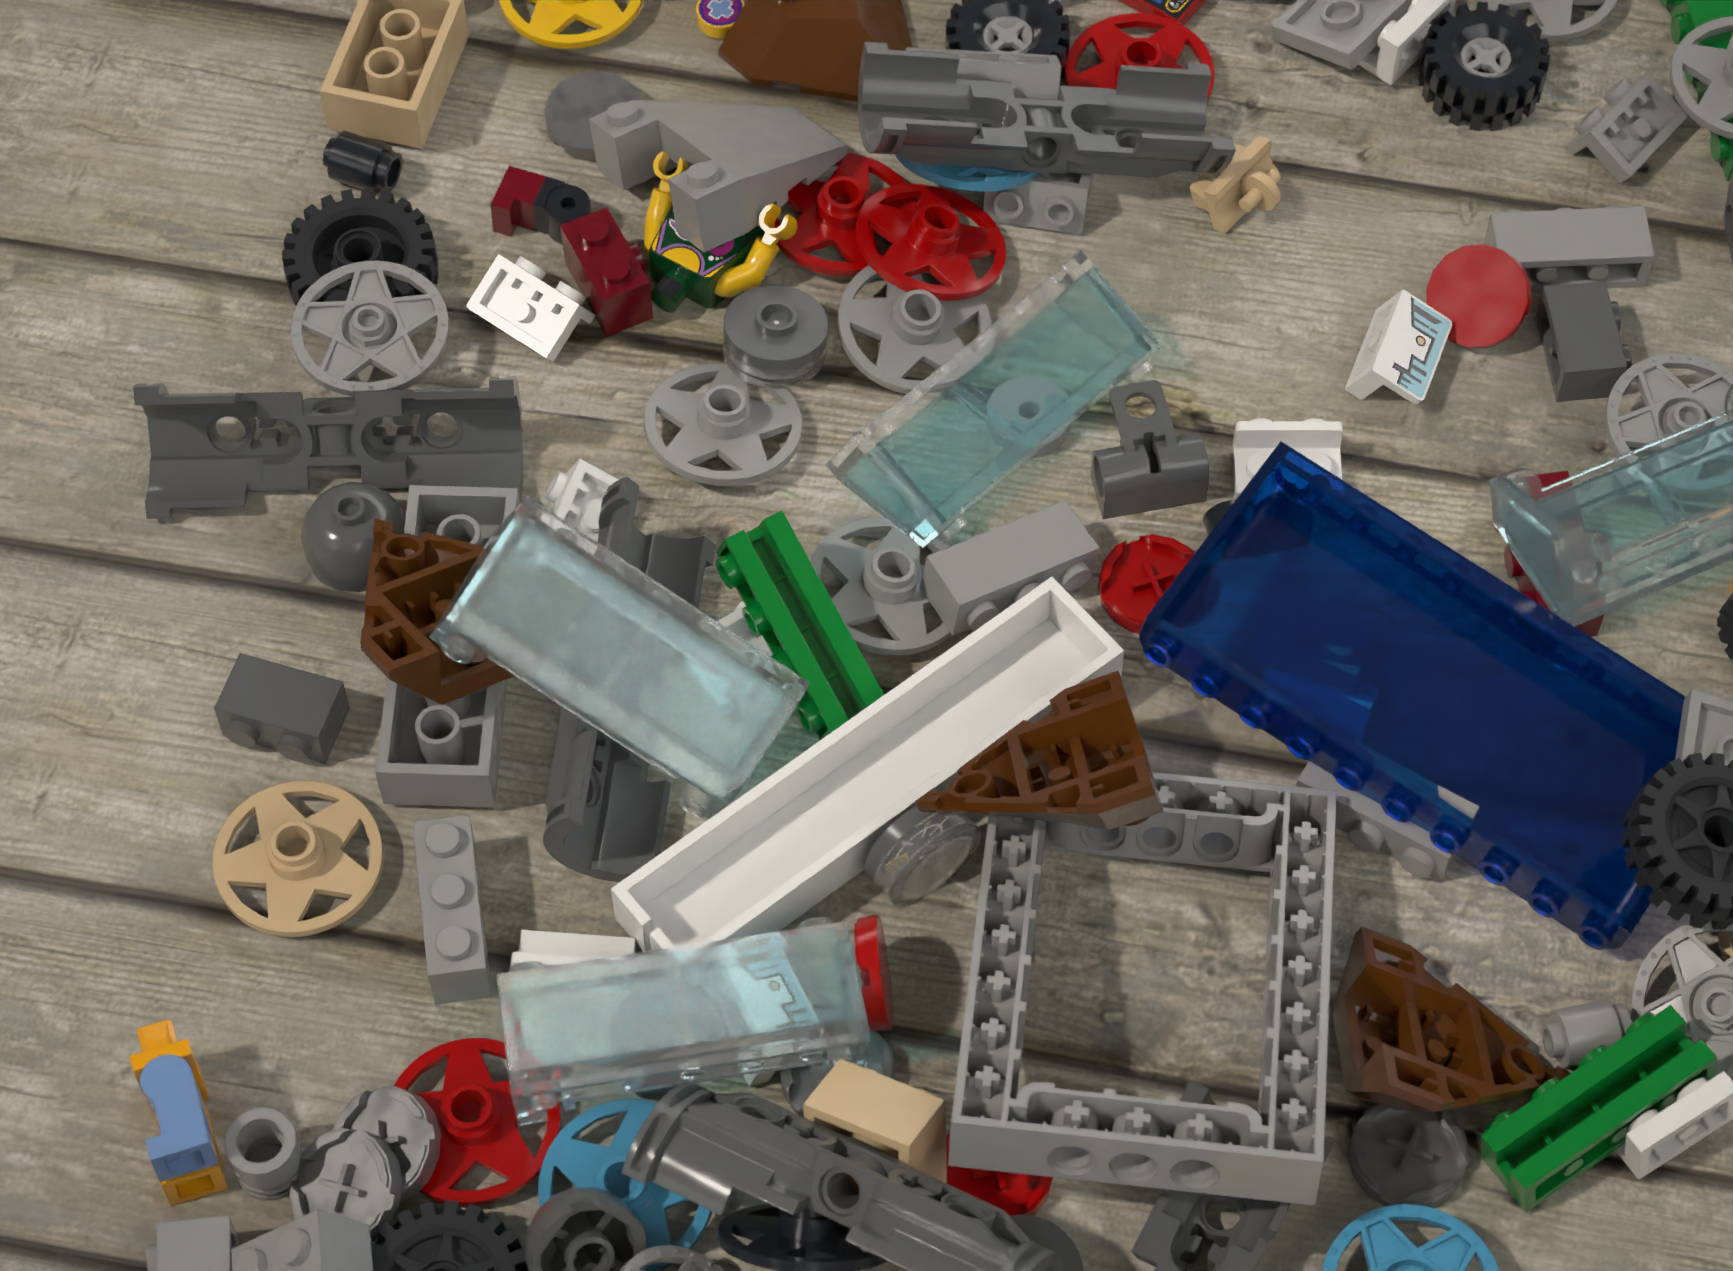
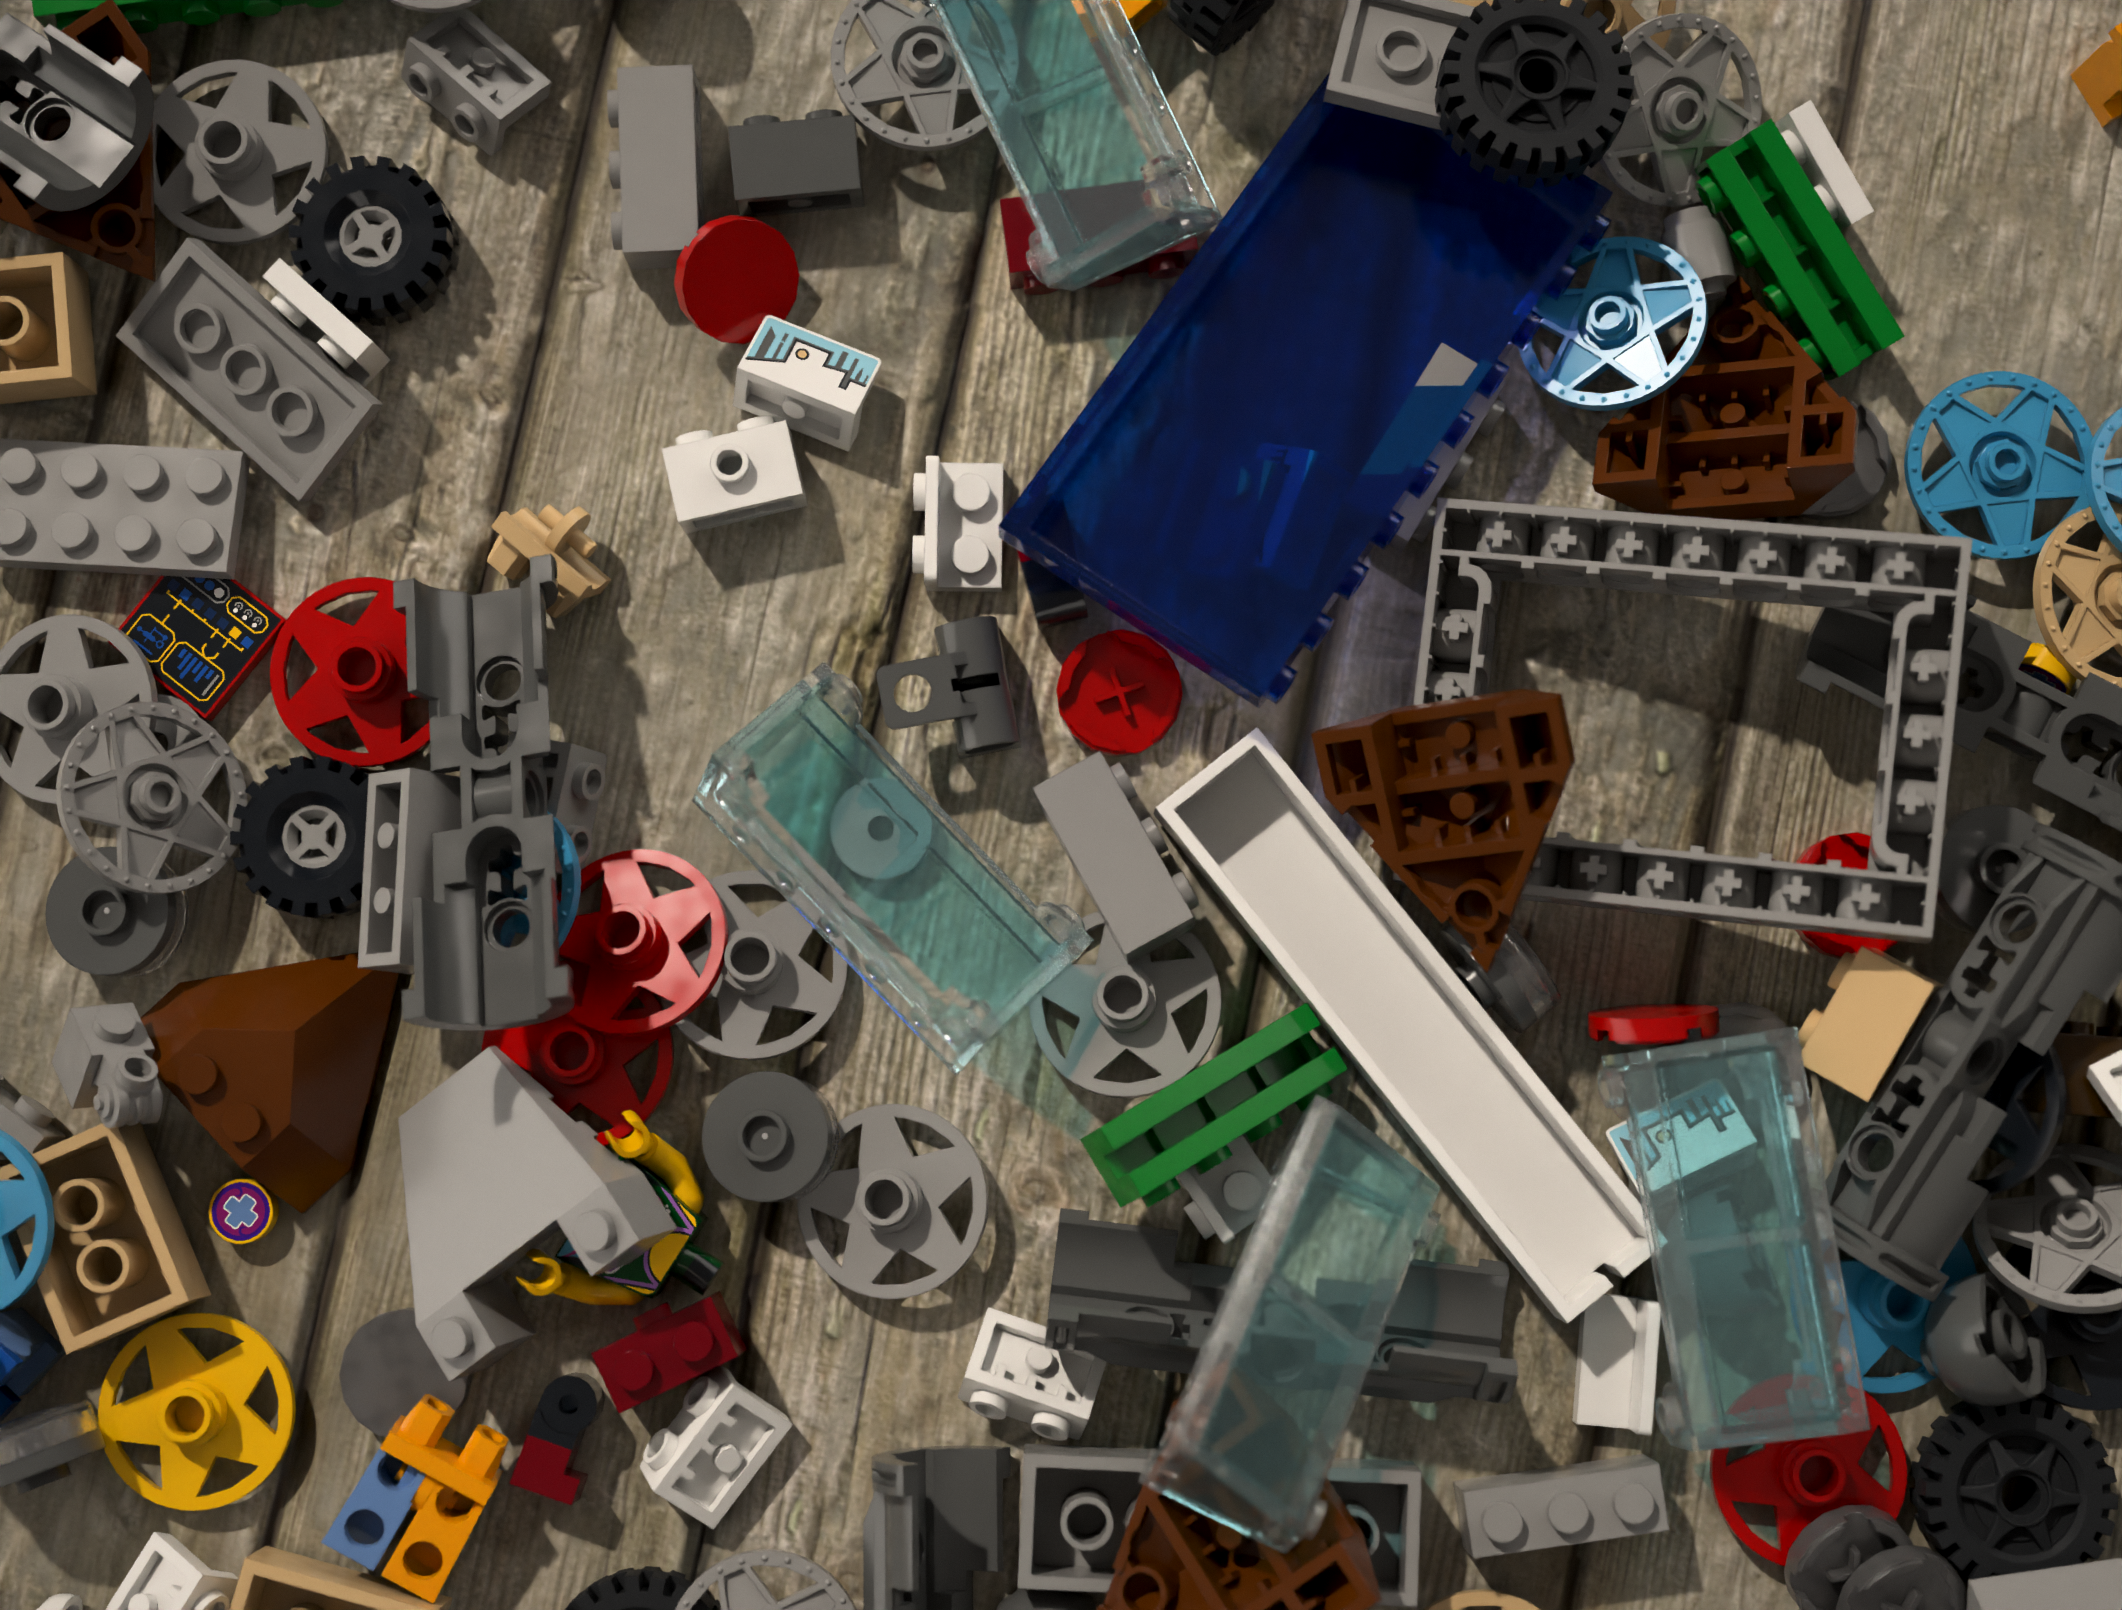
camera: 90 degrees left, 25 degrees up
none -> light orange hips [321,1394,509,1603]
none -> white brick [661,416,808,534]
none -> dark azure wheel [1517,236,1708,411]

